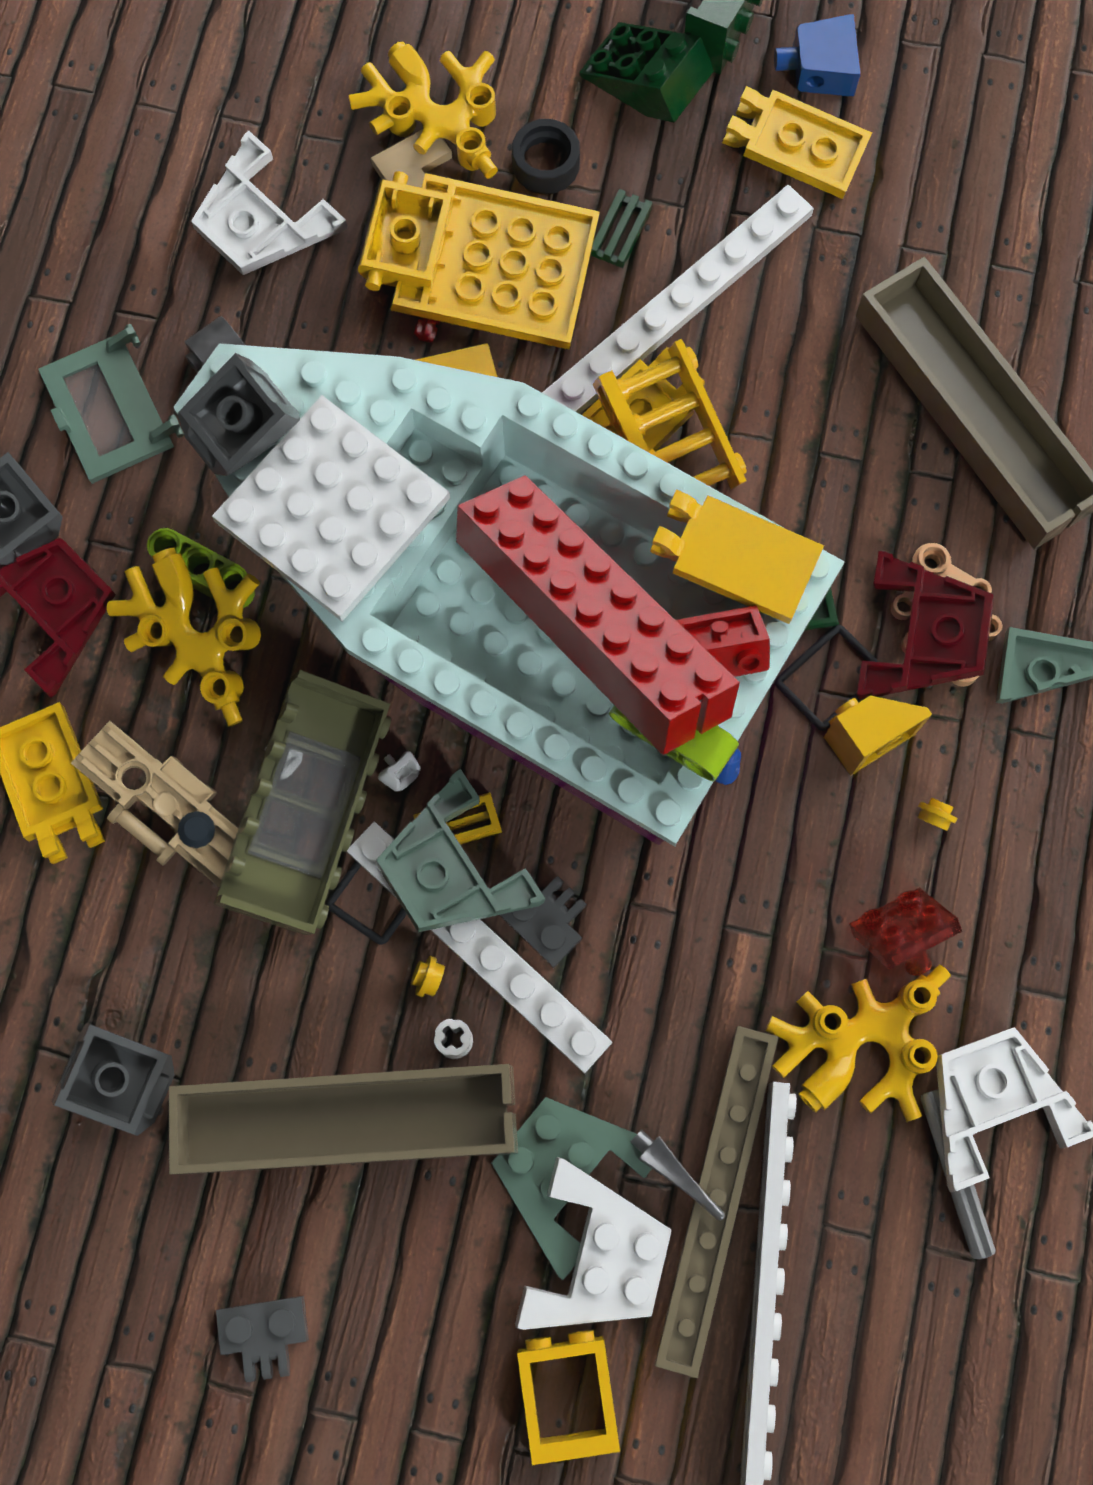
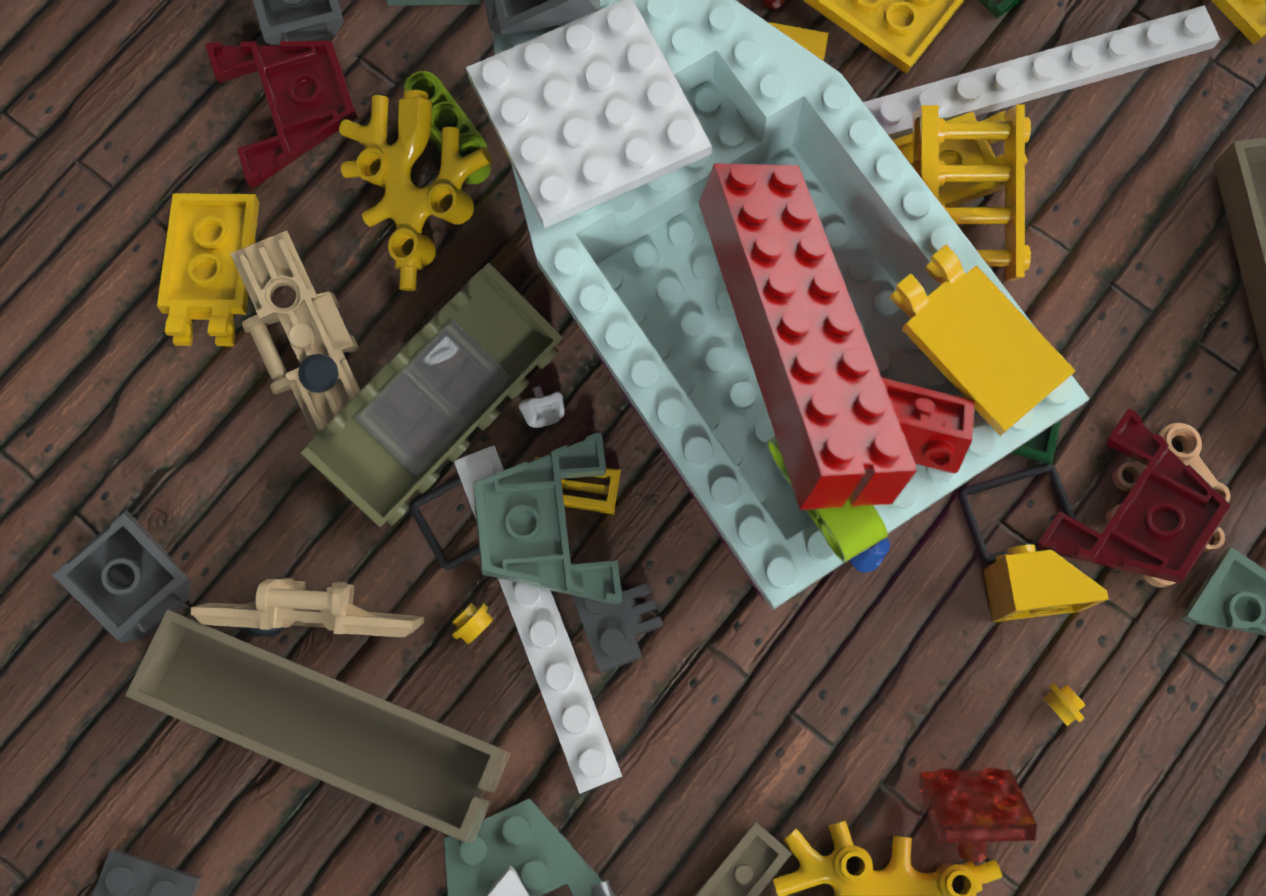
camera: 25 degrees right, 0 degrees up
white bush [434,1019,473,1059] -> none
none -> tan piece [191,578,424,638]

